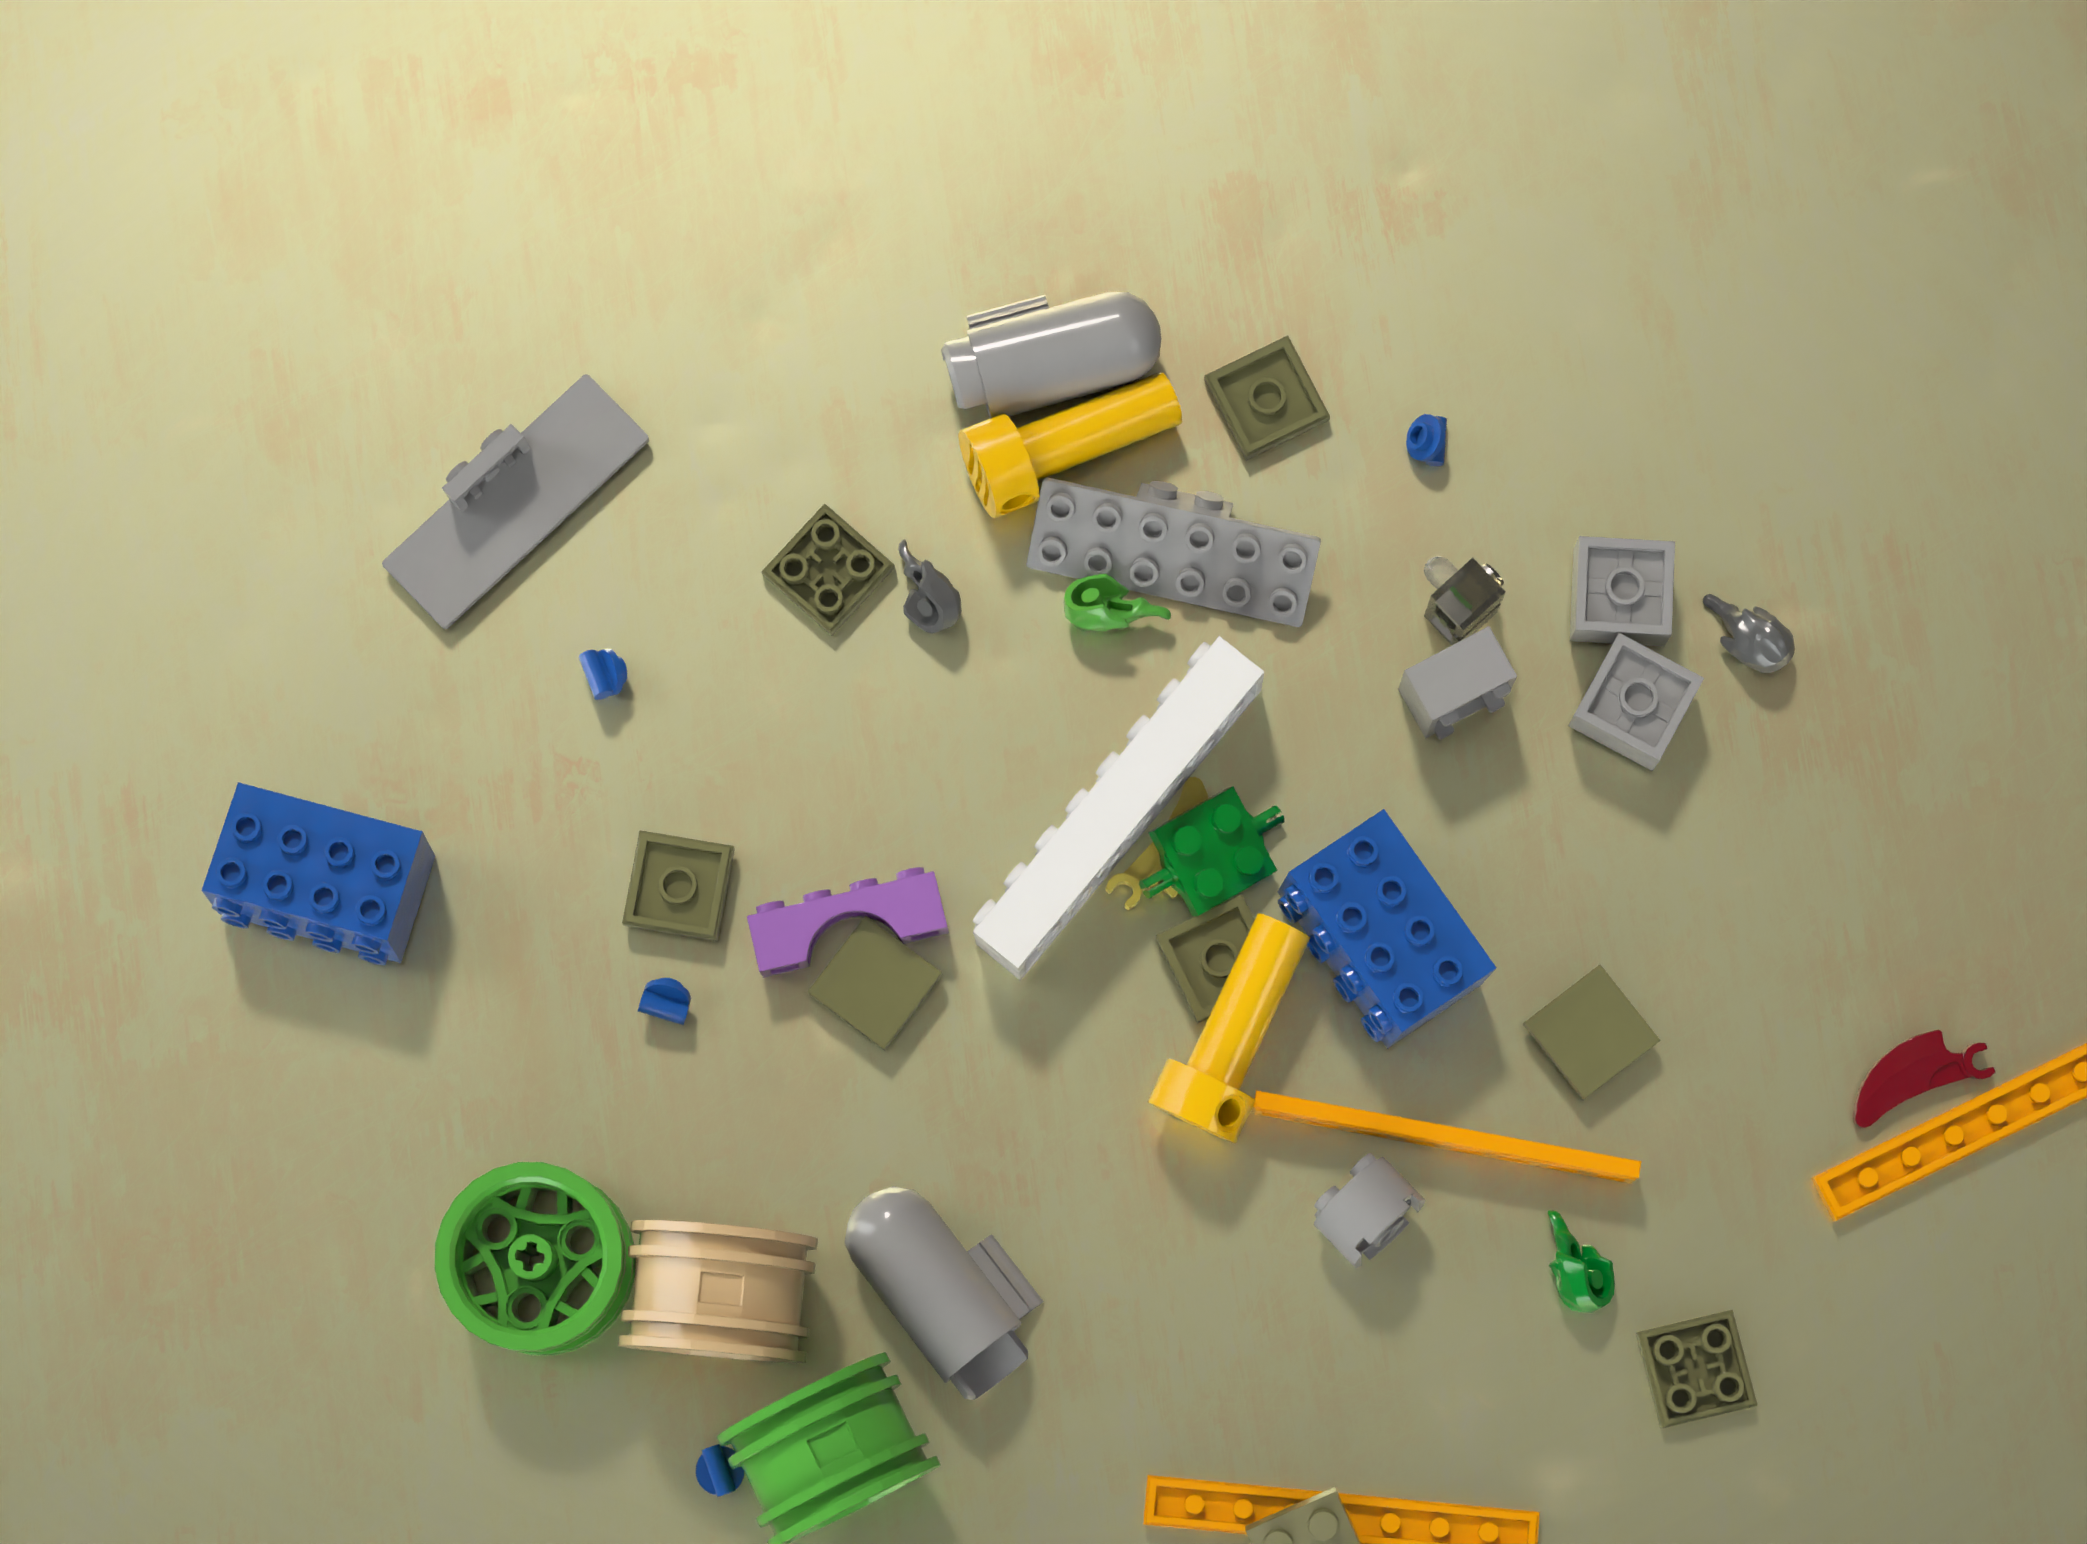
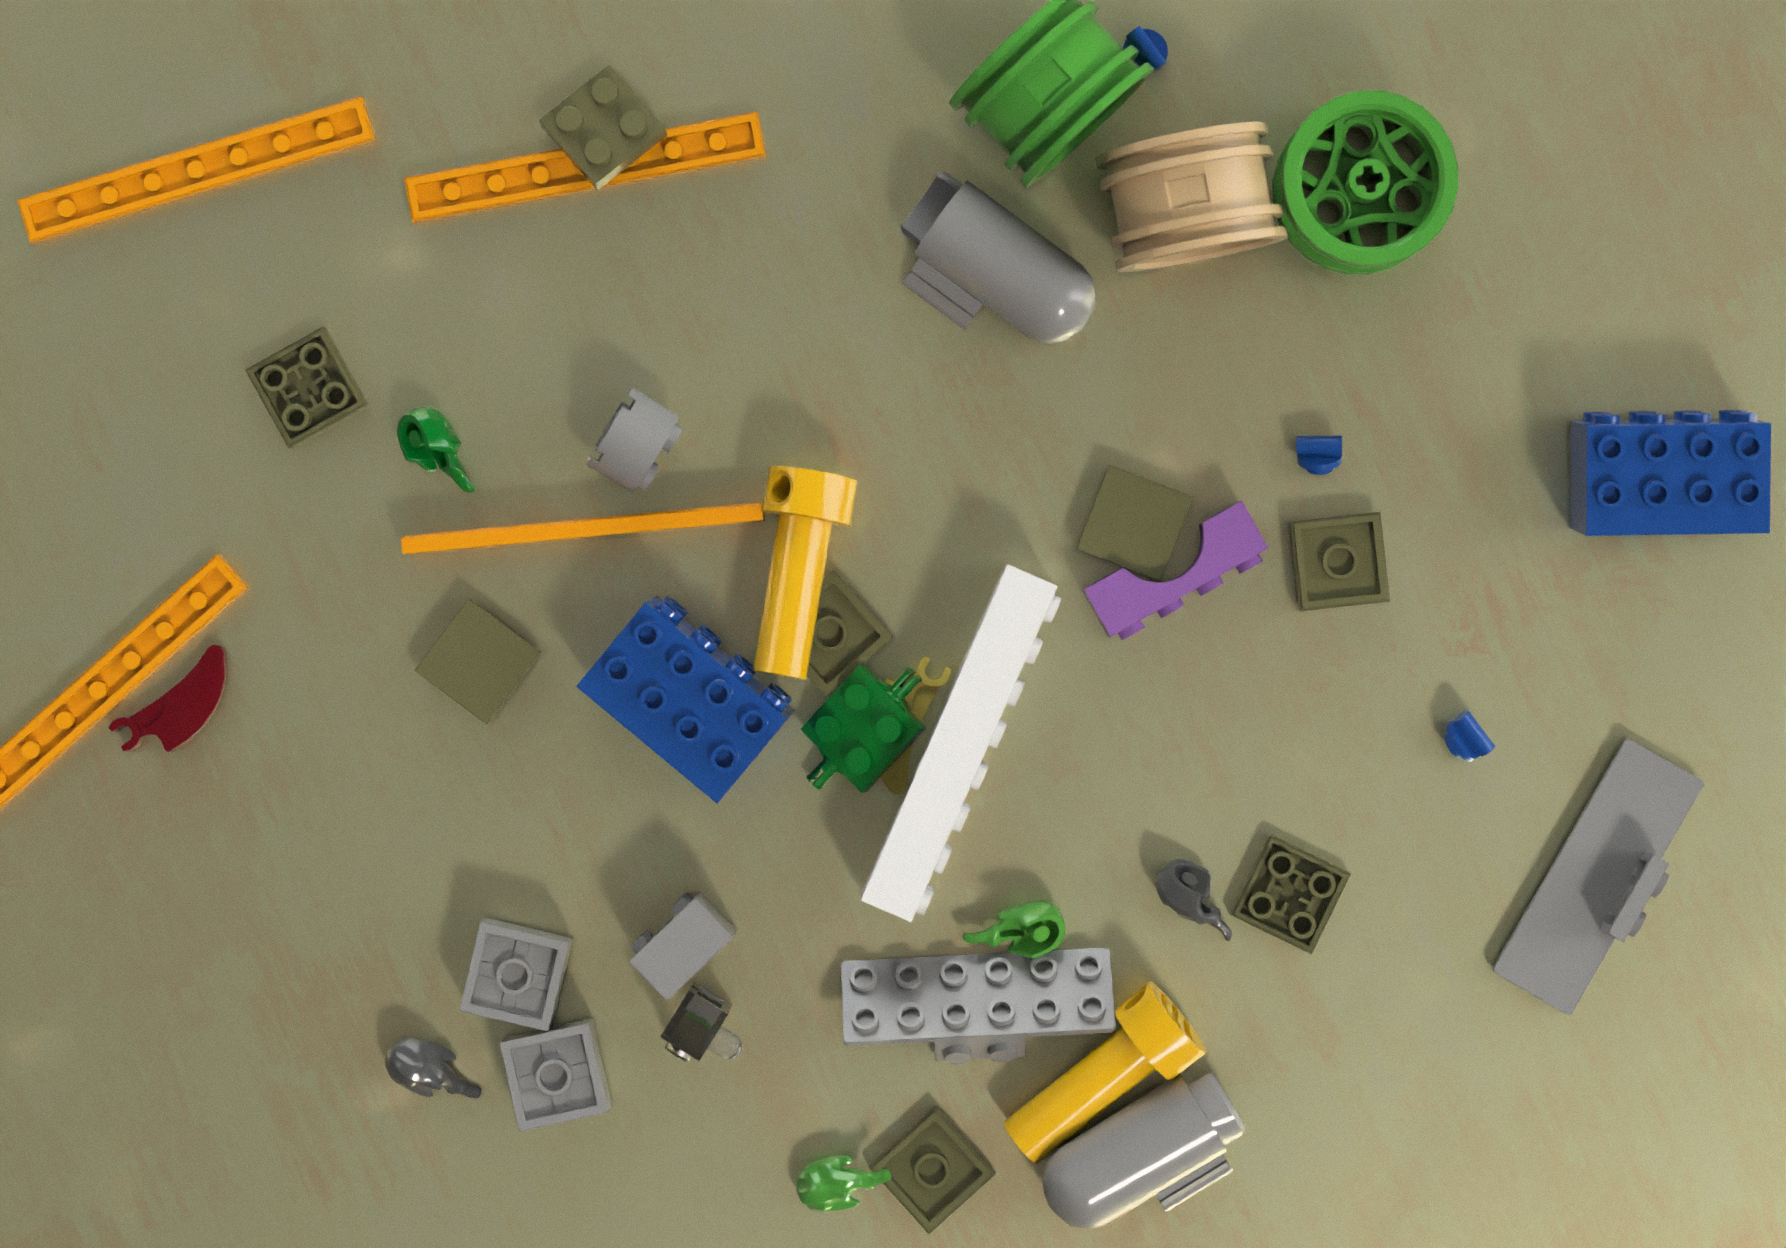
camera: 160 degrees right, 10 degrees up
blue plate [1406,414,1447,466] -> none
none -> bright green piece [797,1155,891,1212]

